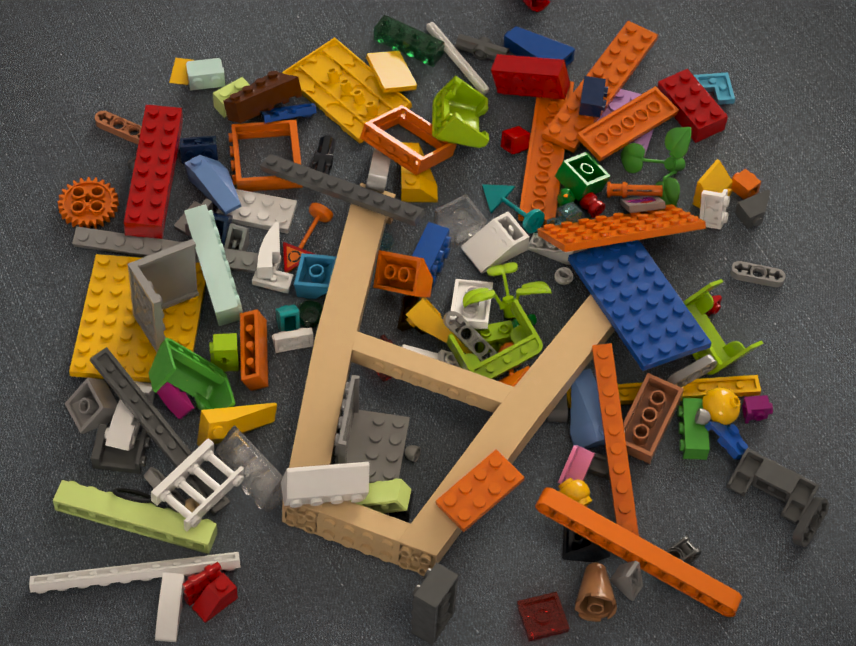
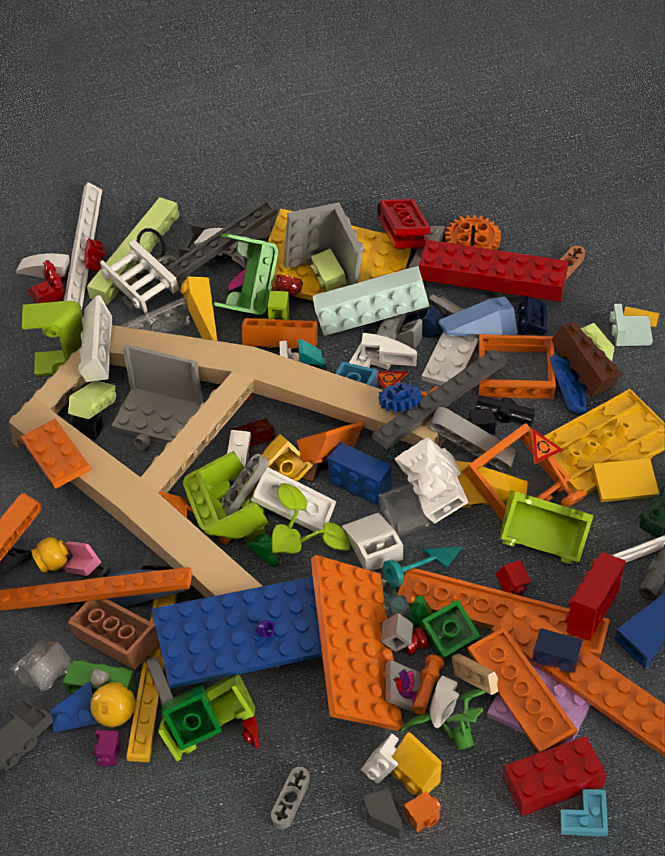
camera: 105 degrees right, 5 degrees down
none -> clear brick [9,640,73,692]
none -> lime windscreen [22,301,83,377]
none -> red slope [84,238,105,272]
none -> green brick [162,685,222,751]
none -> dark purple hinge [255,620,274,638]
none -> clear red hair [275,274,303,296]
none -> yellowish green brick [310,248,347,292]
none -> red hinge [377,199,431,250]
none -> blue gear [378,382,421,412]
none -> light grey brick [381,613,413,652]
none -> white brick [395,437,469,523]
none -> white slope [430,676,459,728]
none -> tan plate [452,653,499,695]
none -> black brick [466,408,496,435]
none -> orange piece [531,428,587,507]

